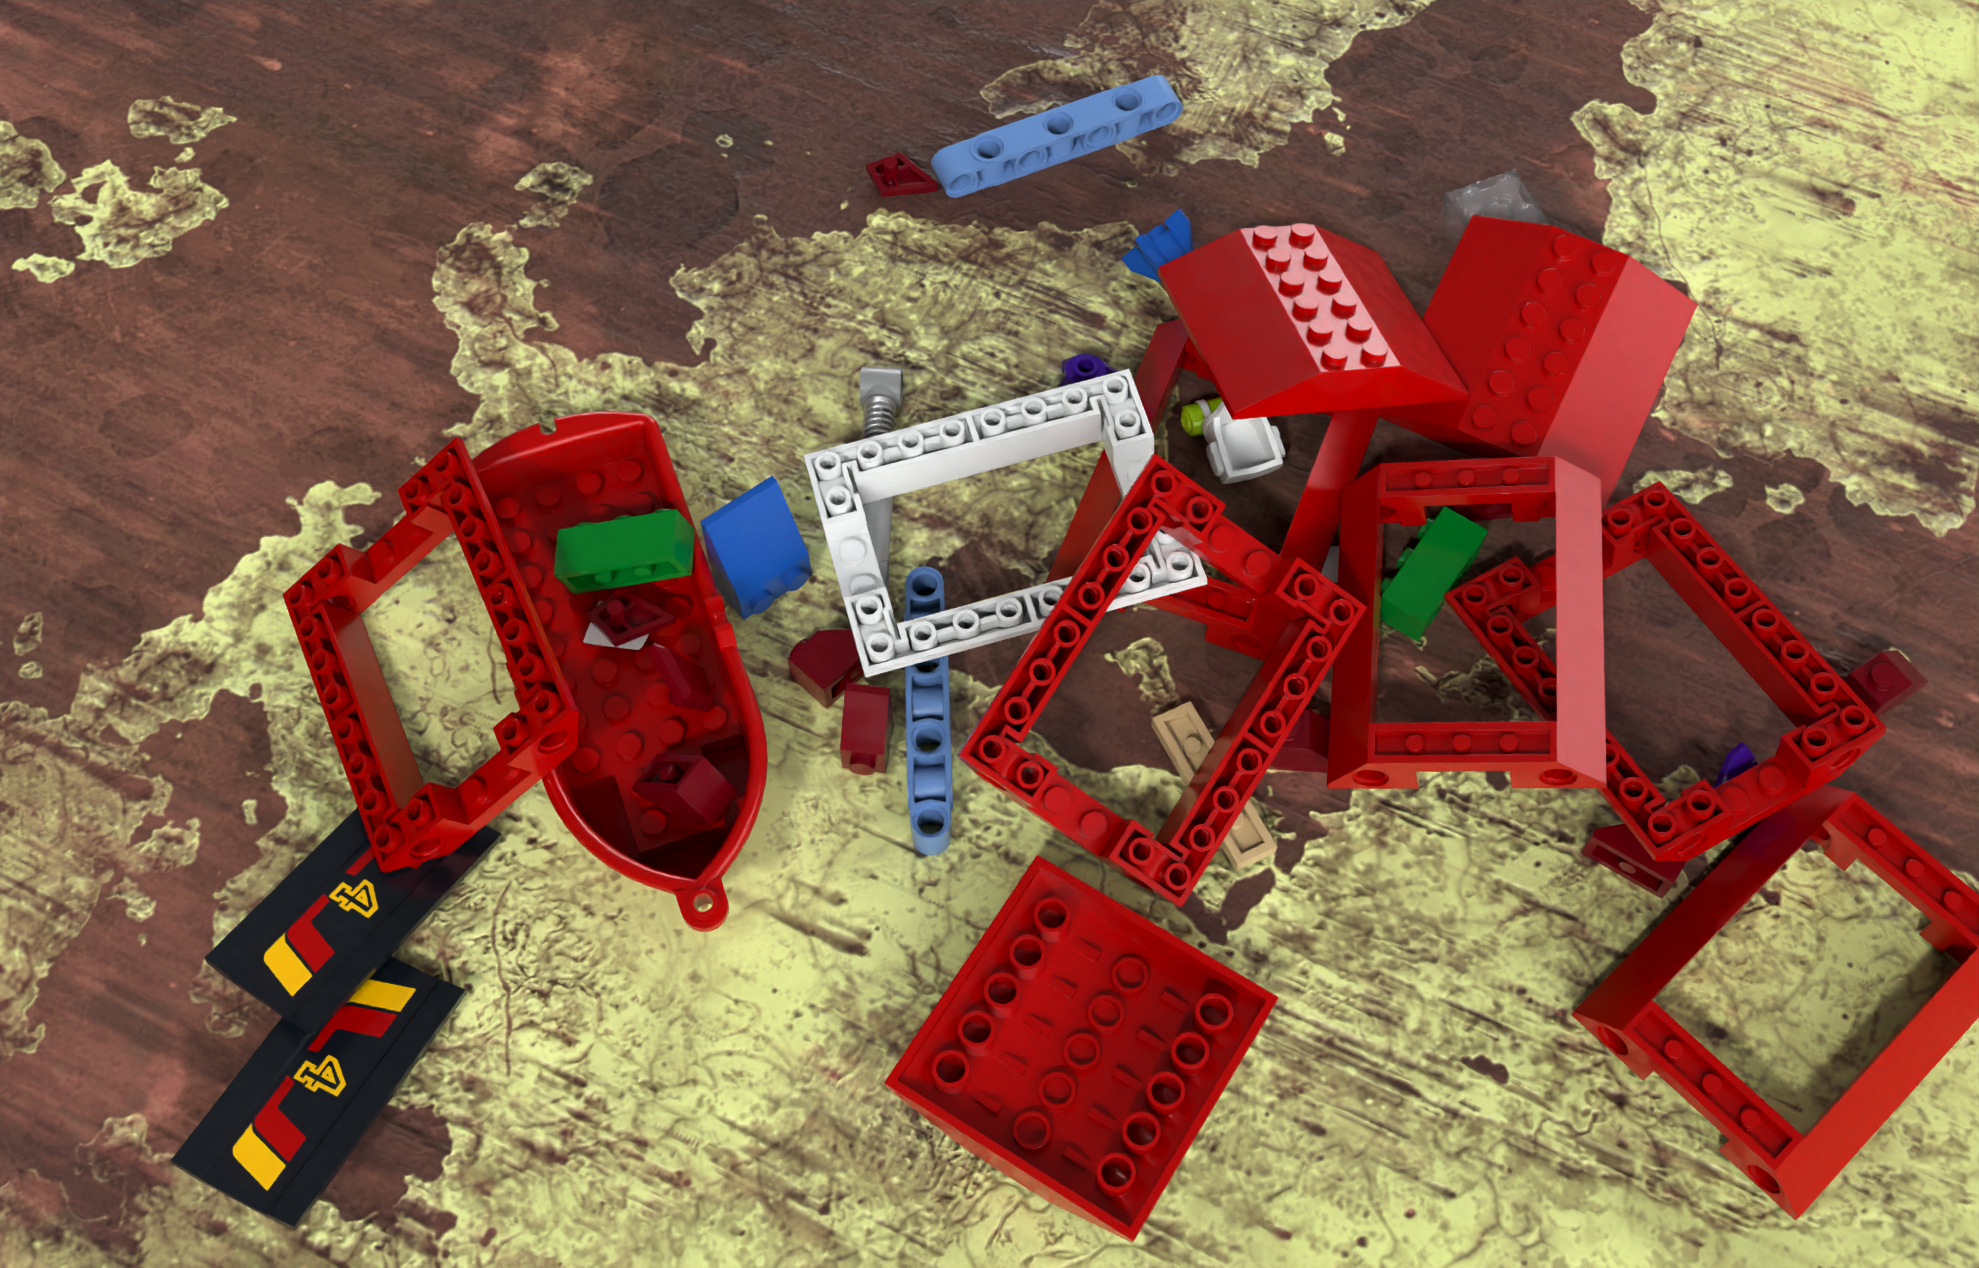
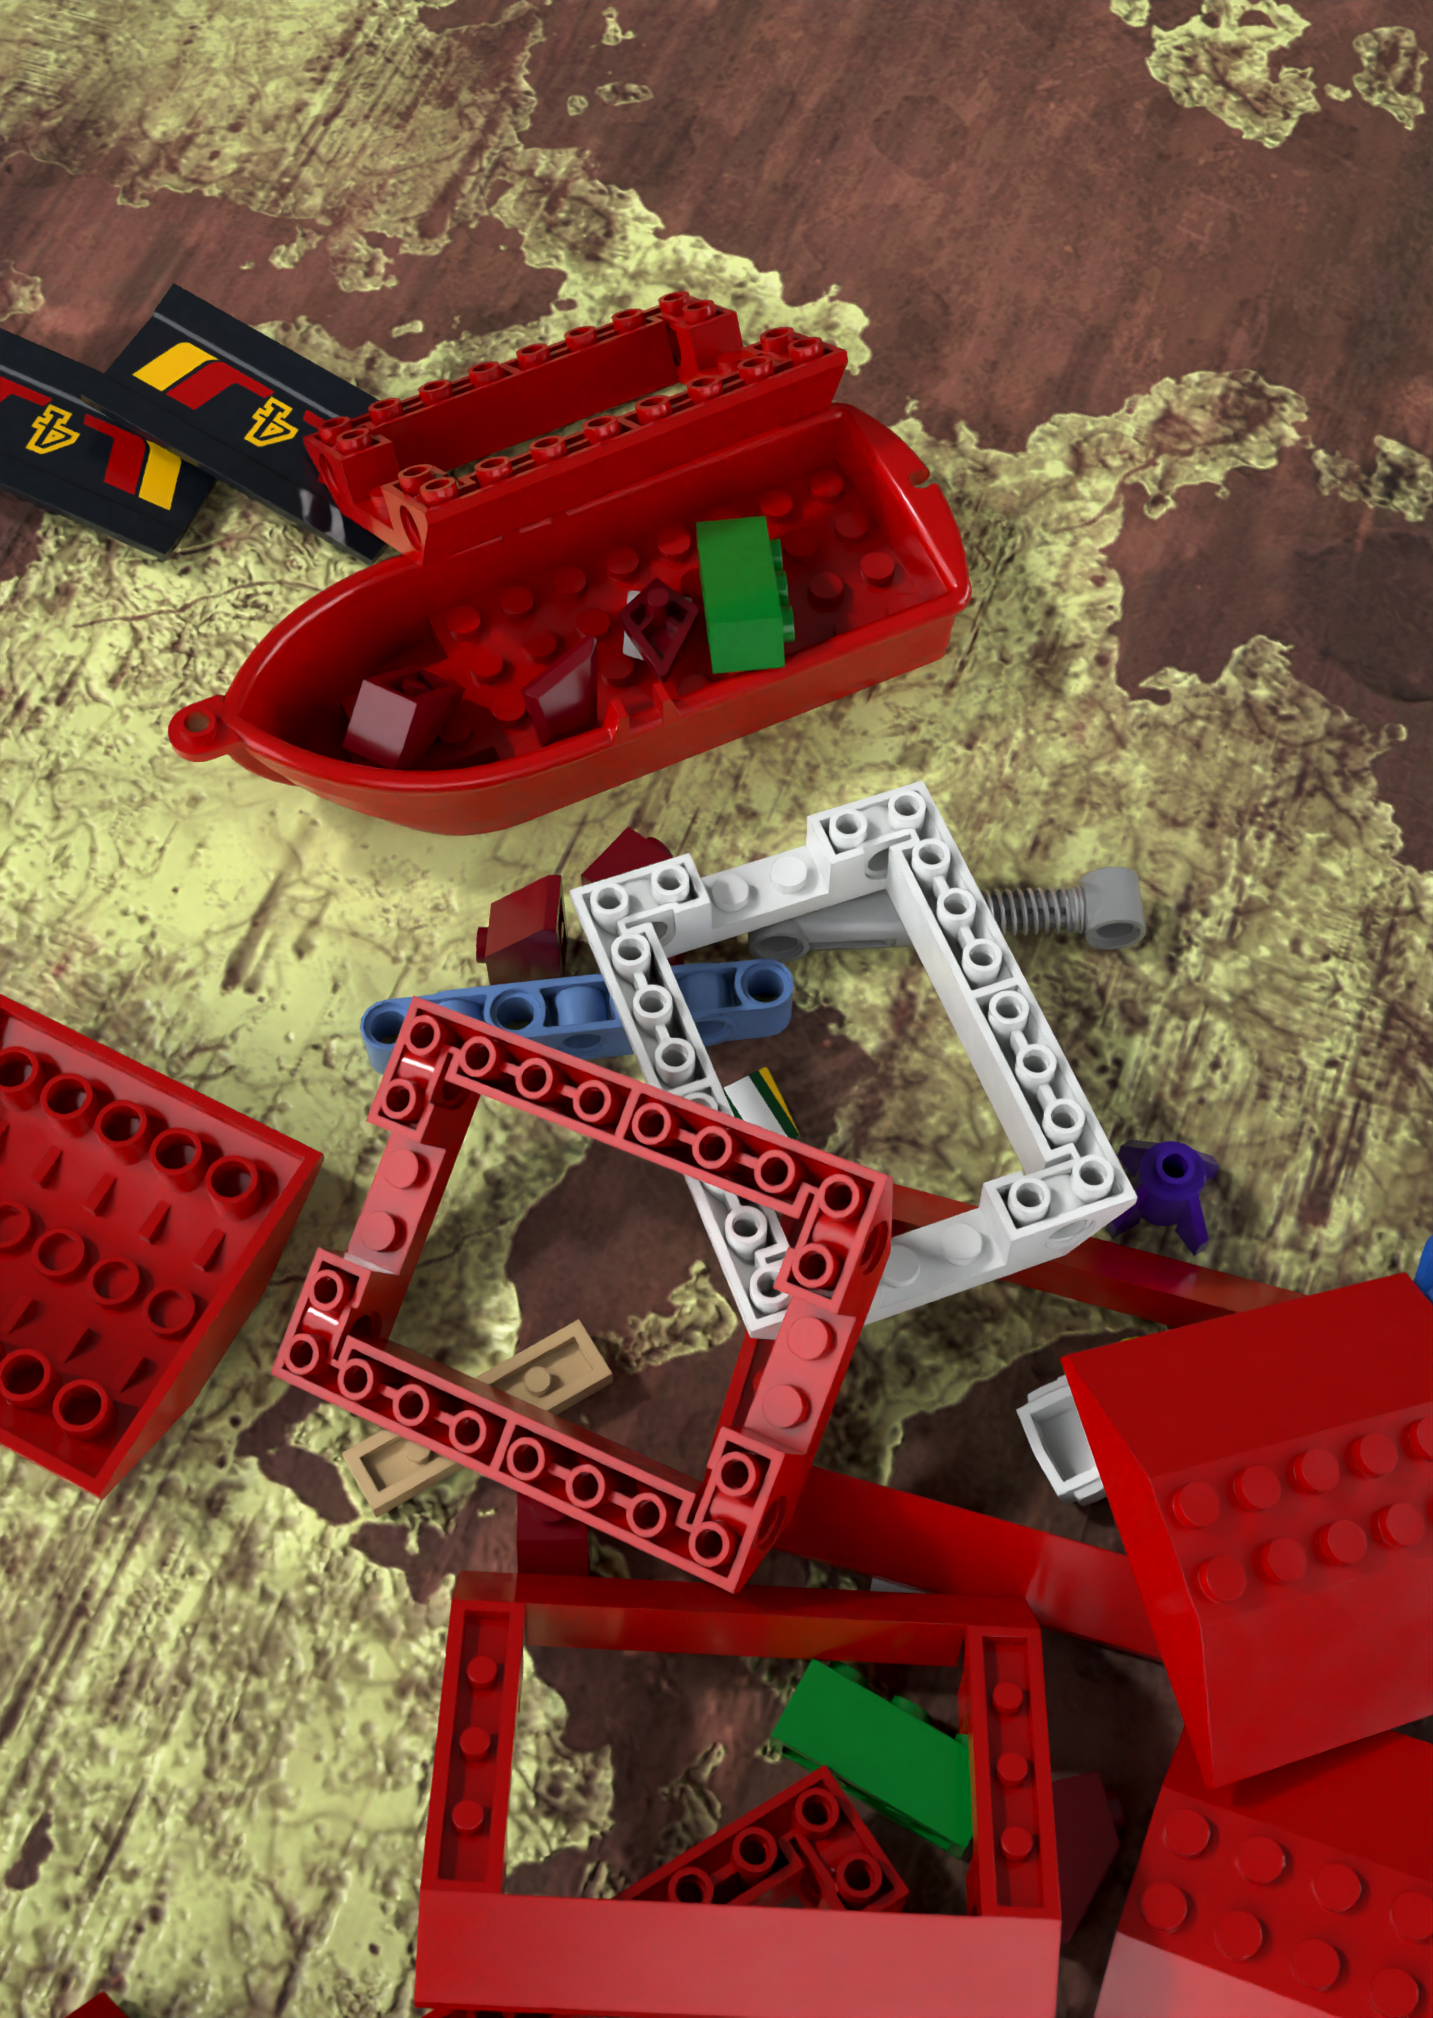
camera: 85 degrees right, 0 degrees up
blue slope [700,476,812,620] -> none

